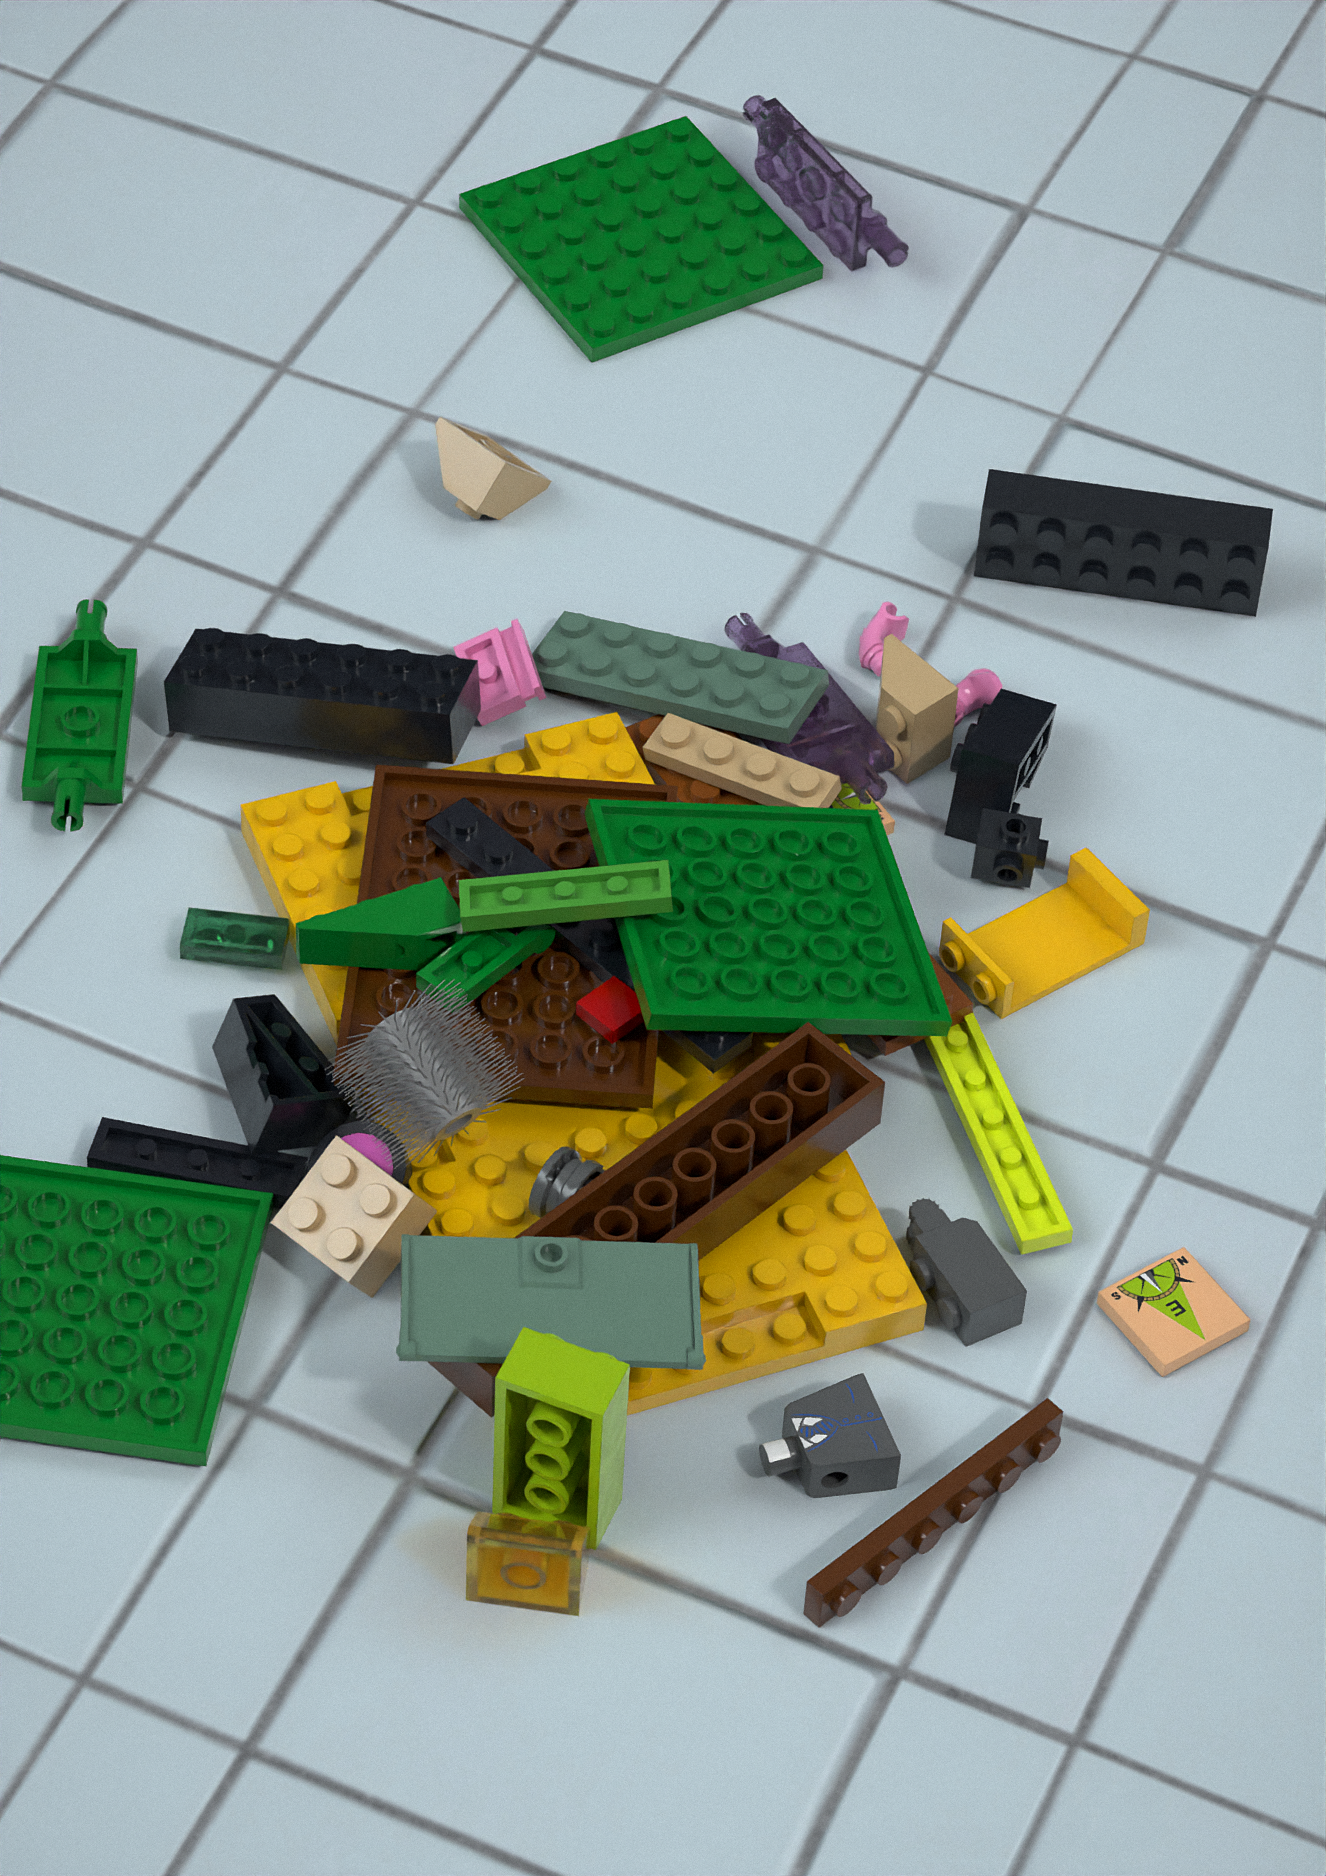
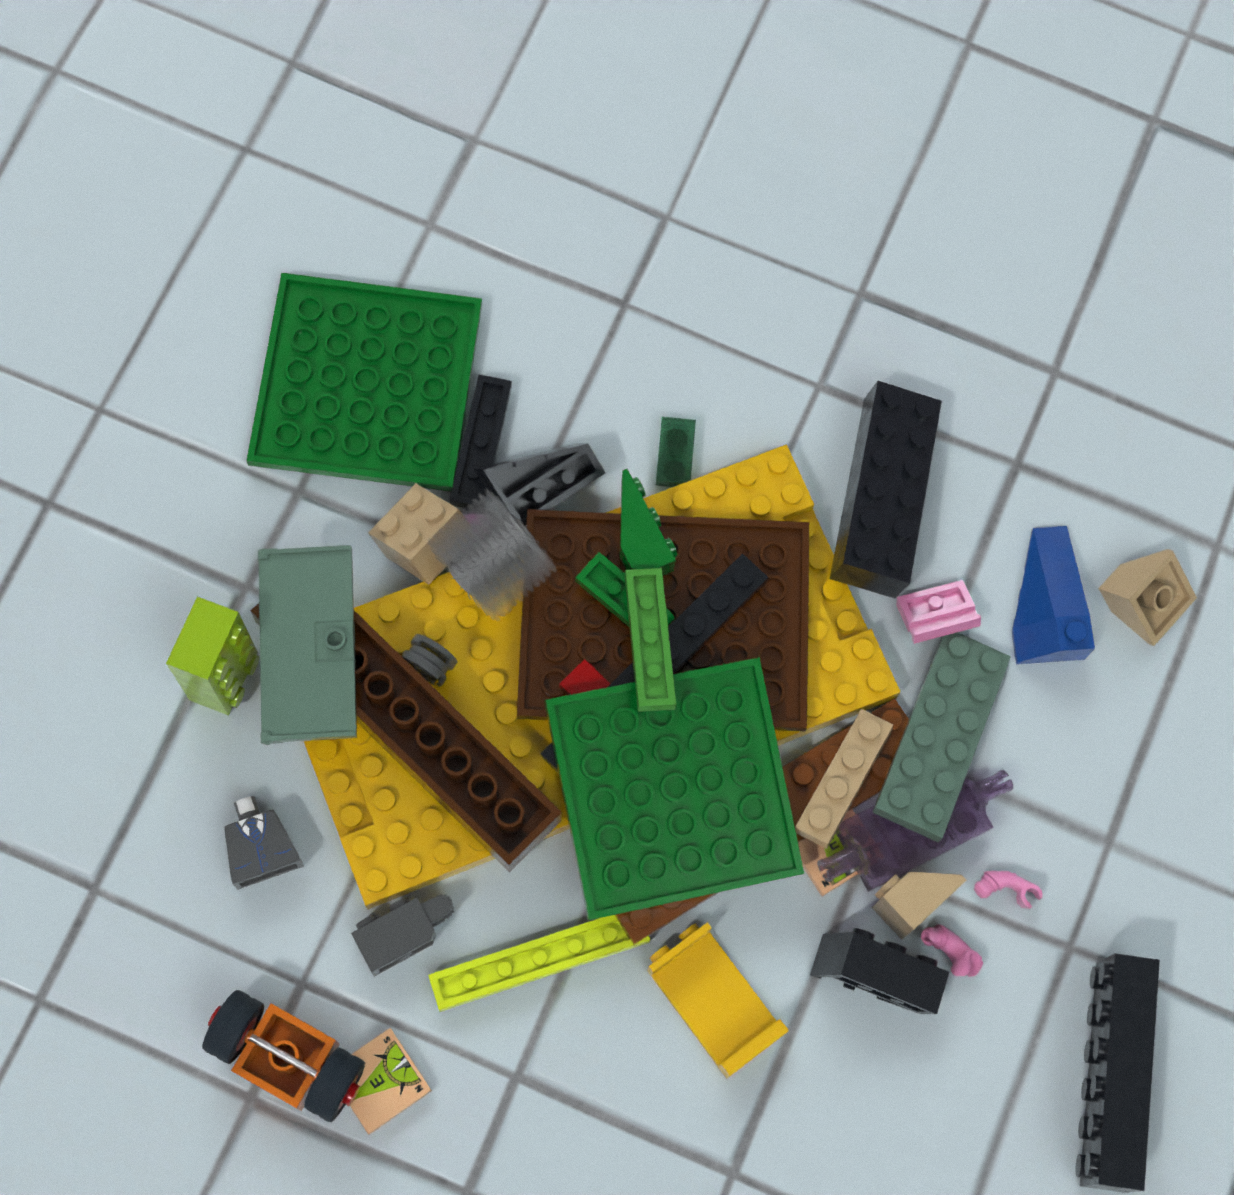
camera: 85 degrees right, 25 degrees up
green plate [21,599,138,832] -> none
clear yellow slope [466,1512,591,1616] -> none
reddish brown plate [803,1398,1064,1628] -> none
black brick [970,808,1049,888] -> none
none -> brick [202,990,365,1122]
none -> blue wedge [1011,526,1095,665]

